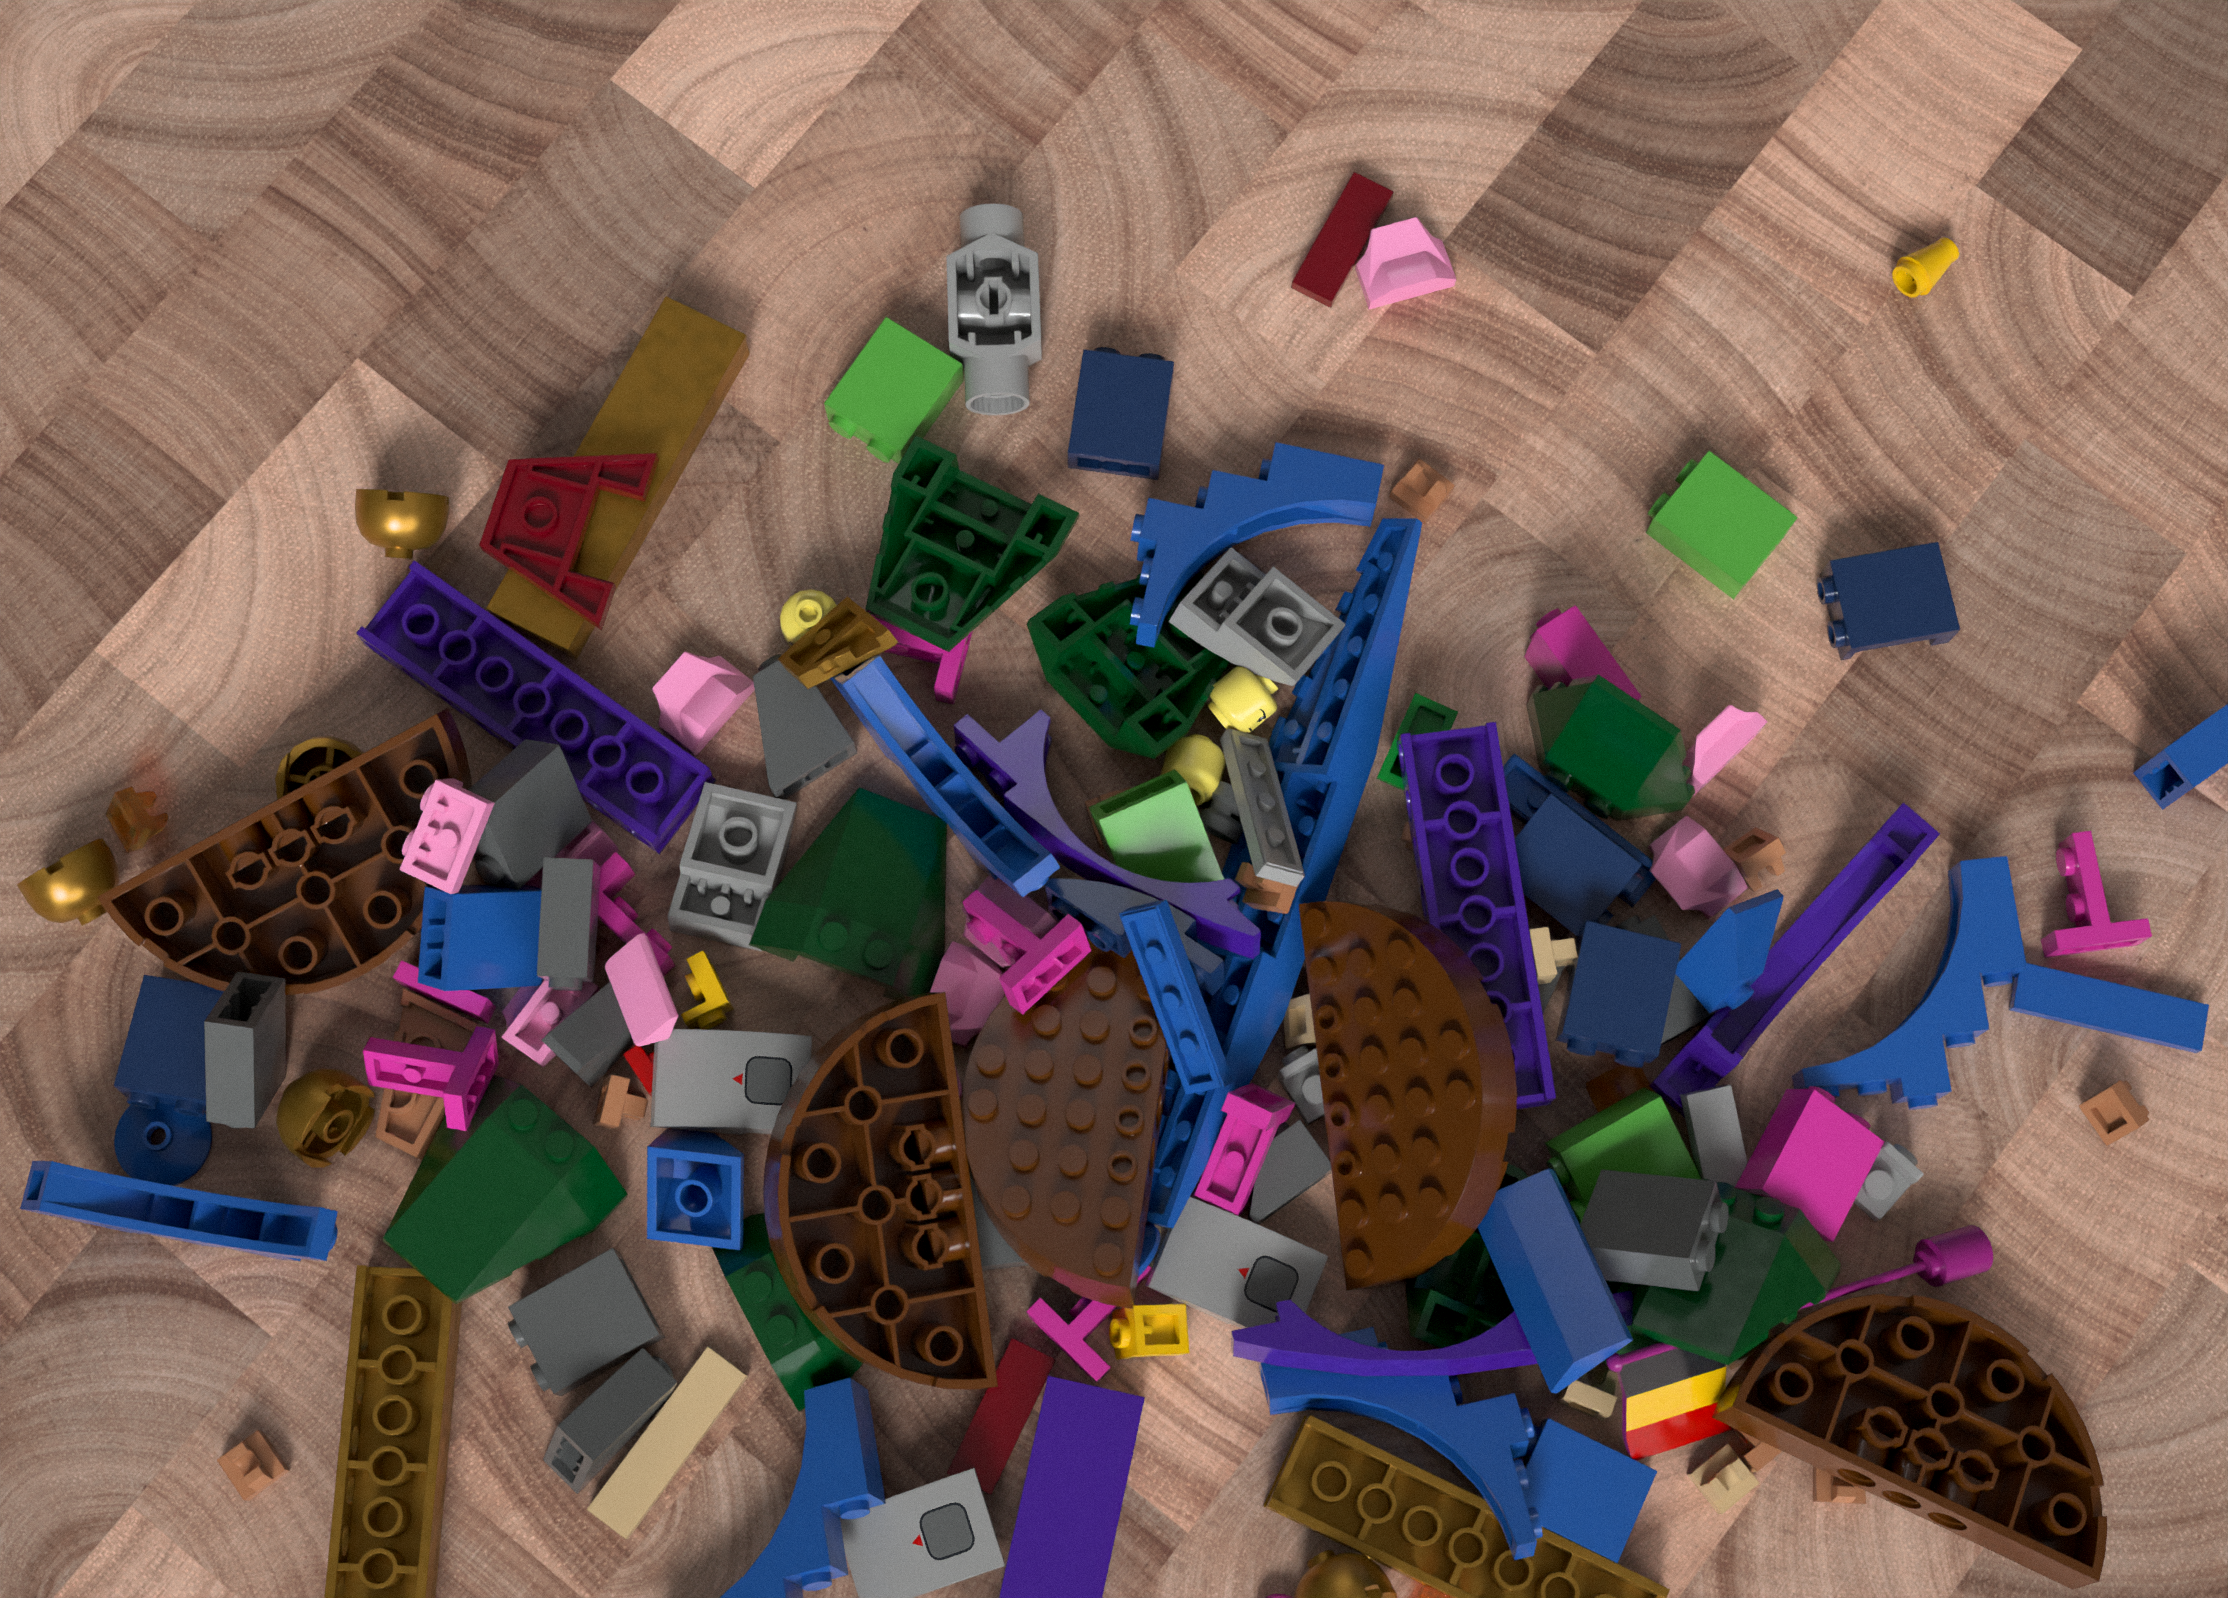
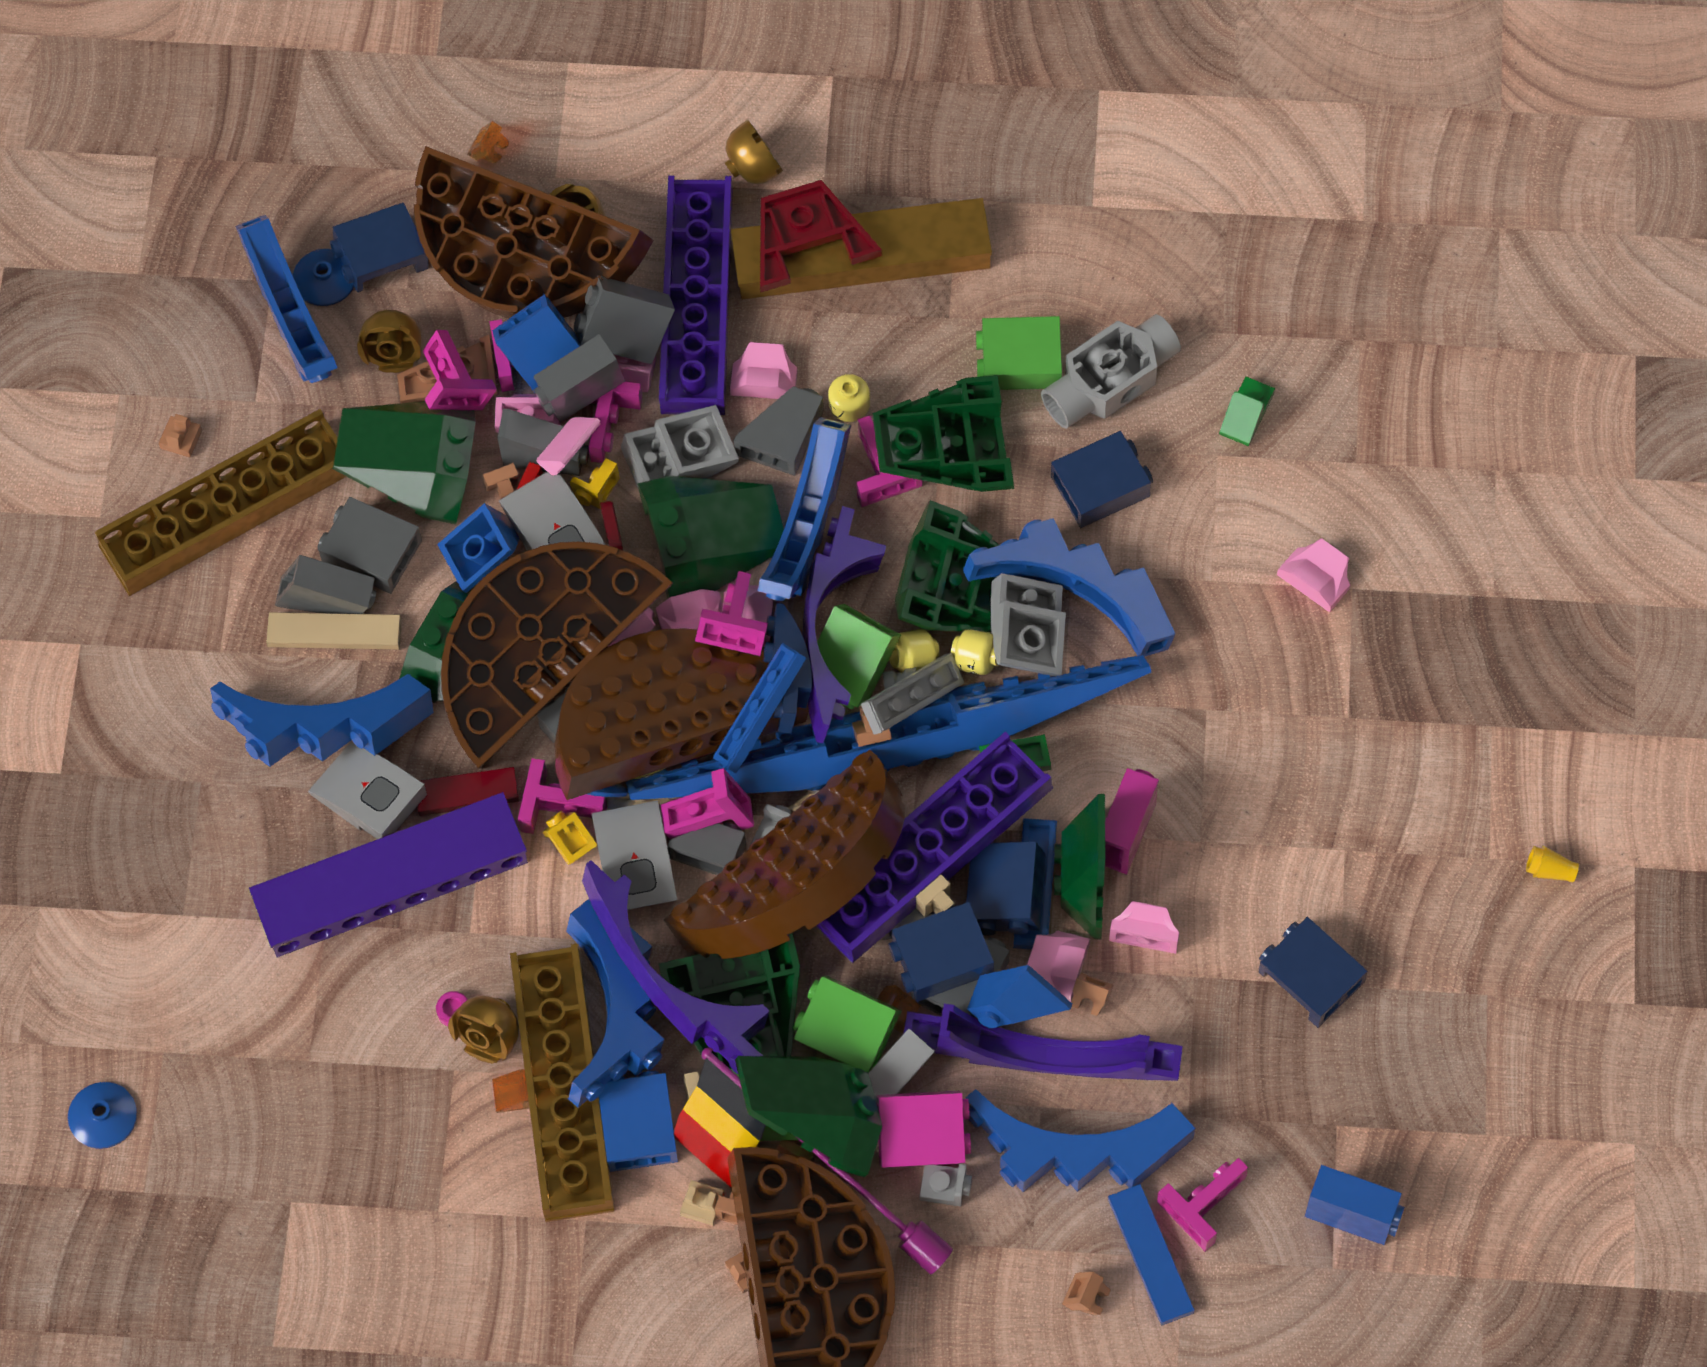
camera: 60 degrees right, 10 degrees down
pearl gold cylinder [17,838,119,926] -> none
dark grey brick [204,971,286,1129] -> none
bright pink bracket [400,778,495,894] -> none
pearl gold wing [778,596,898,689] -> none
dark red tile [1291,172,1394,308] -> none
nougat tile [1389,458,1455,525] -> none
blue slope [1478,1168,1633,1394] -> none
dark grey brick [1580,1169,1729,1291] -> none
bright green brick [1646,451,1798,600] -> none
none -> dark red tile [600,500,623,551]
none -> slope [1219,376,1275,446]

